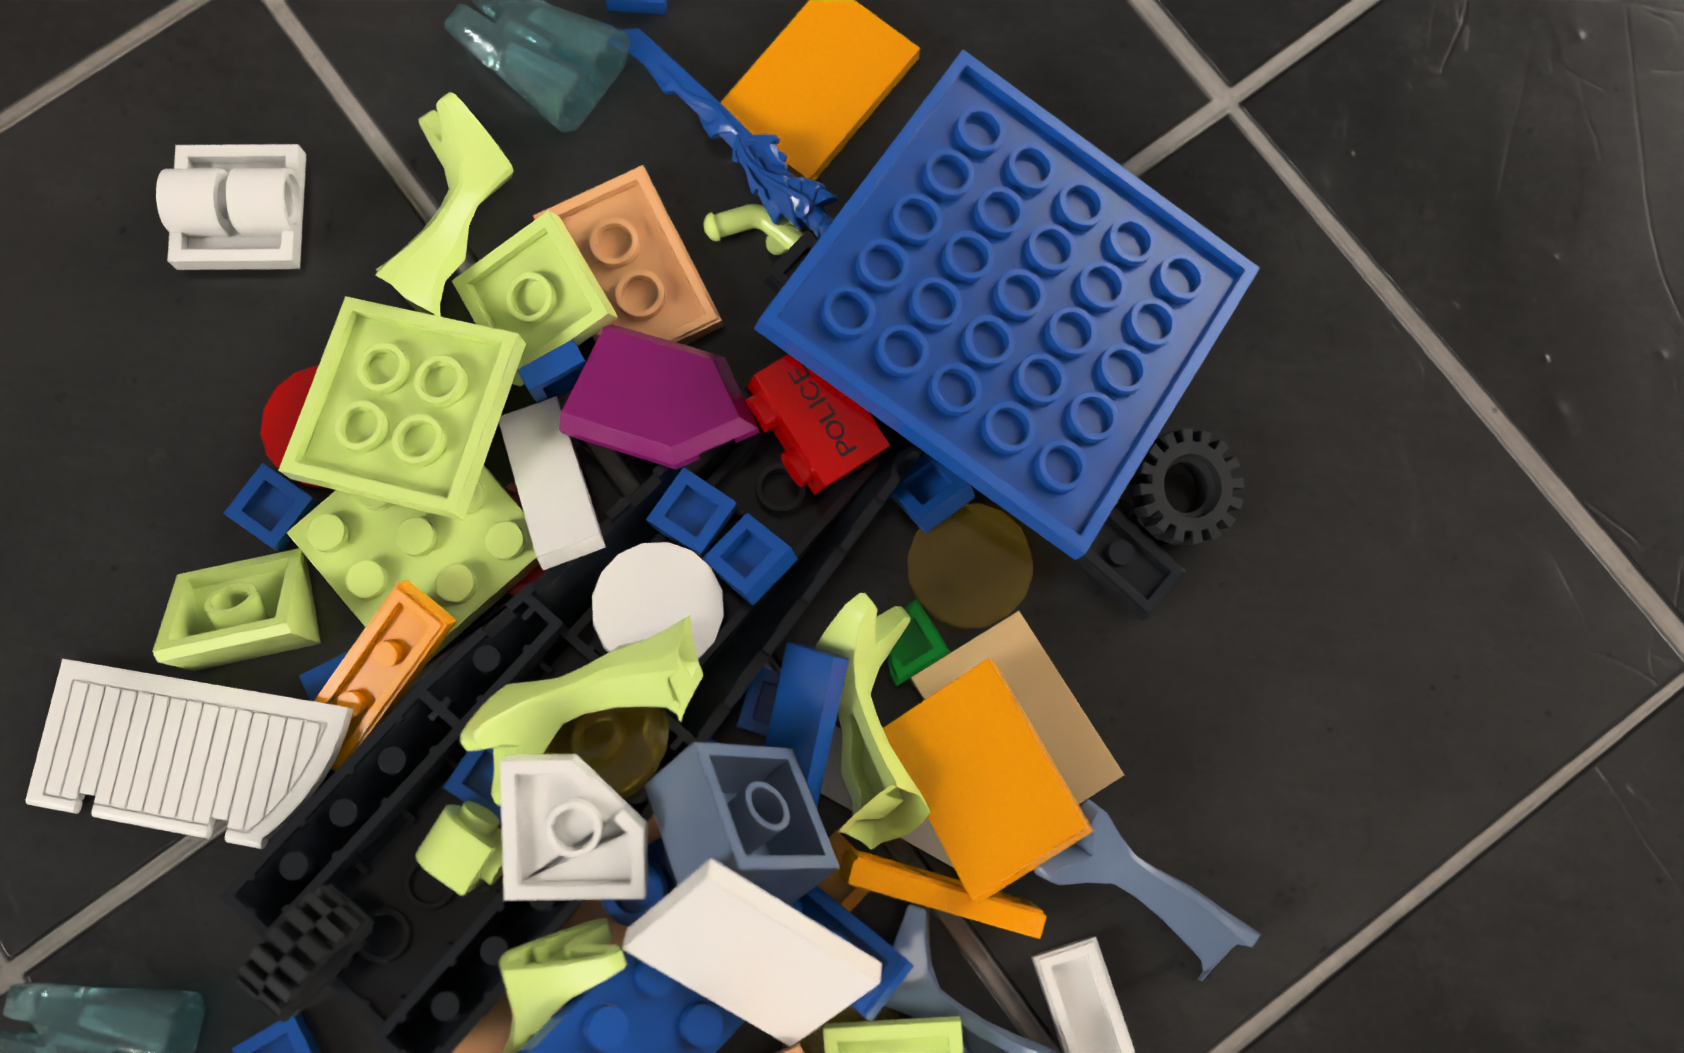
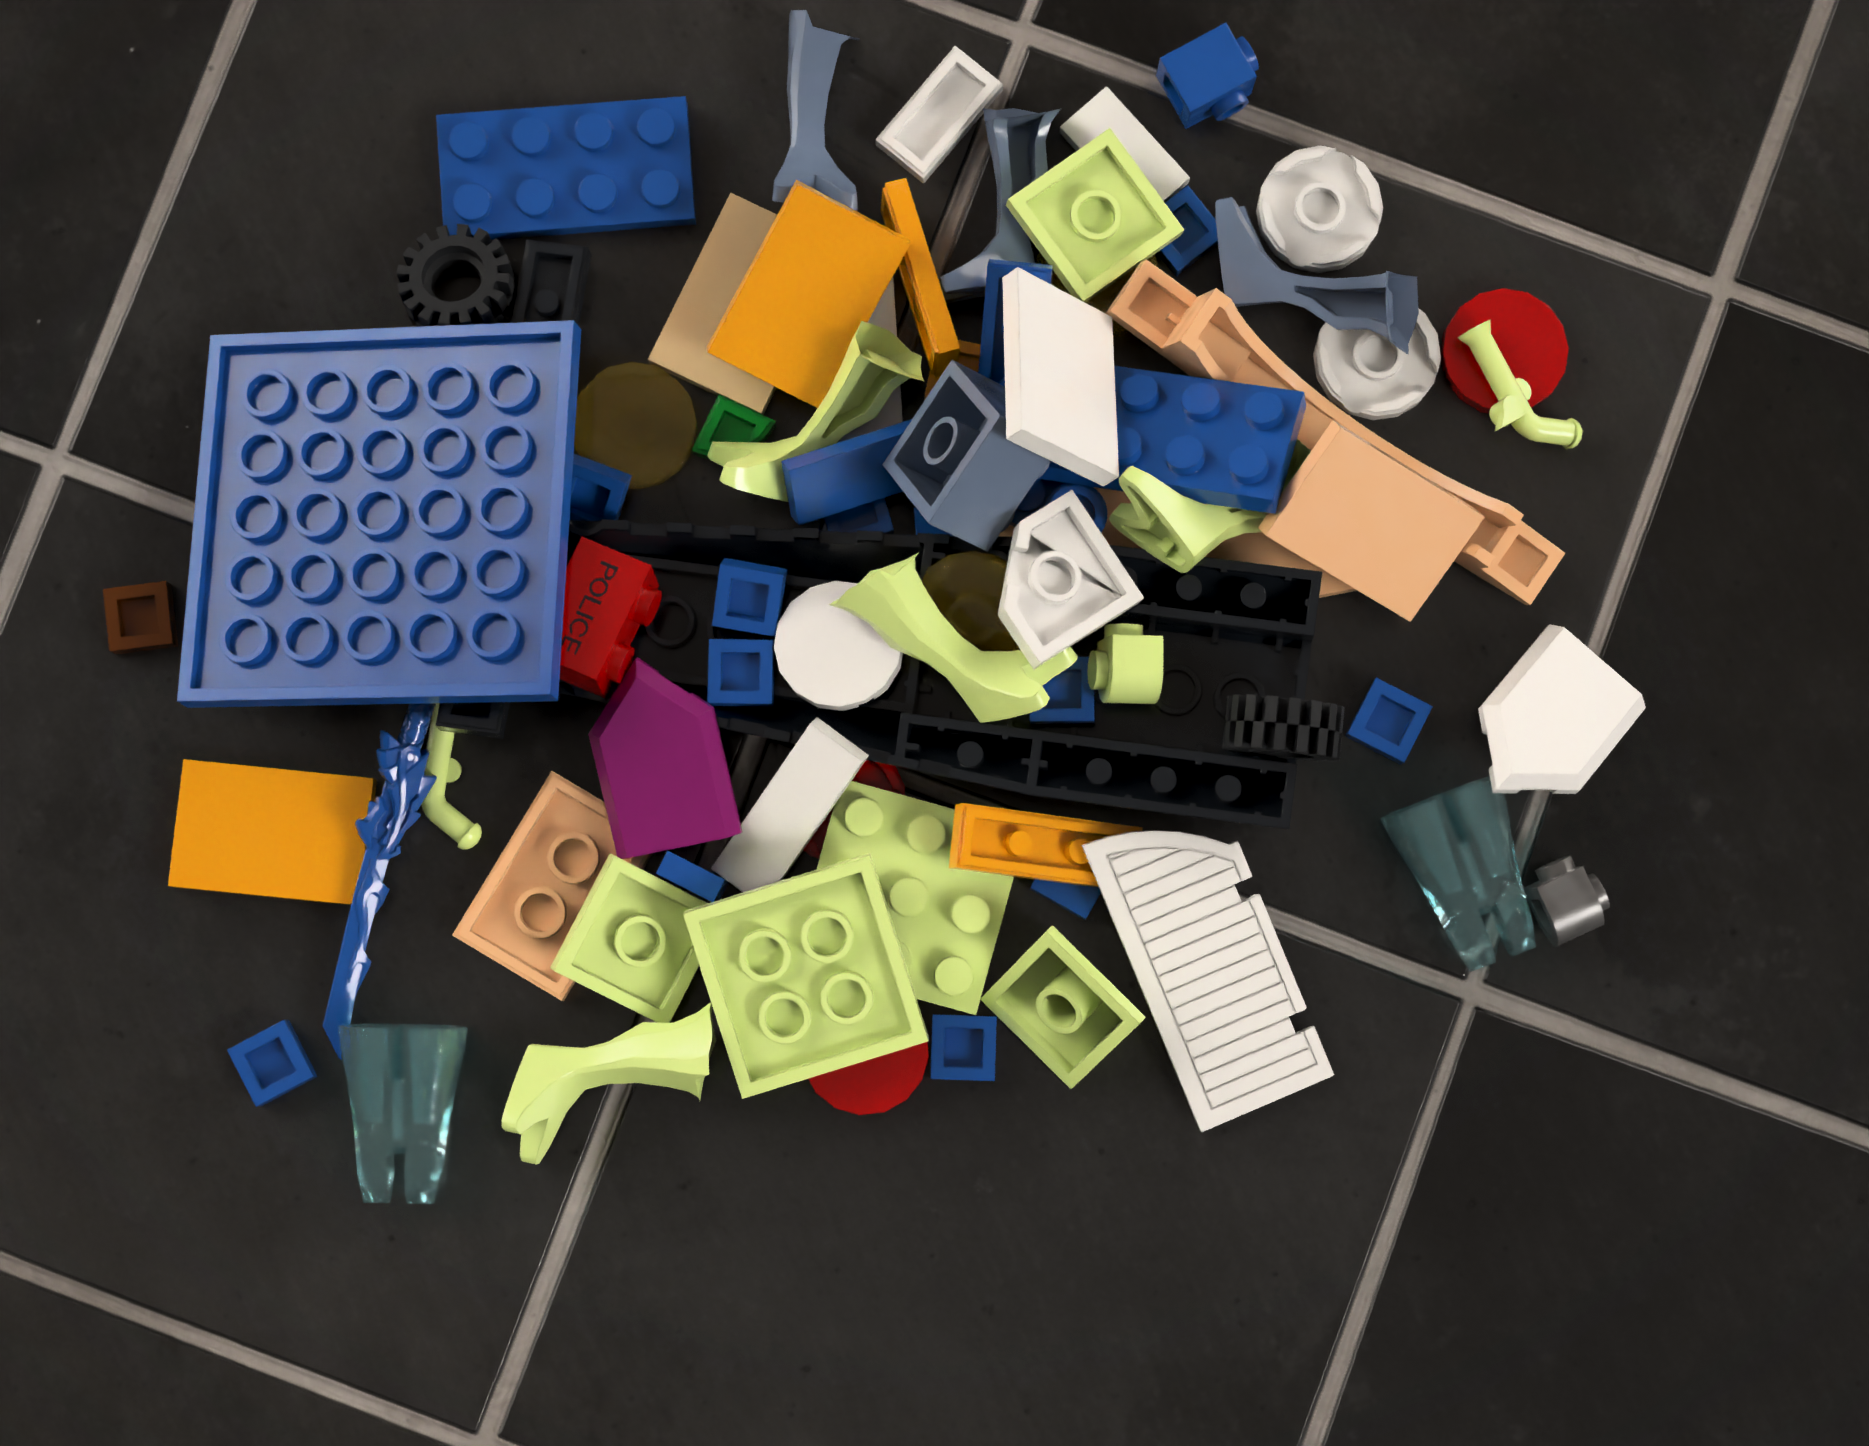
camera: 120 degrees left, 5 degrees up
white plate [156,144,306,270] -> none
none -> reddish brown tile [103,581,178,654]
none -> blue plate [436,96,696,240]

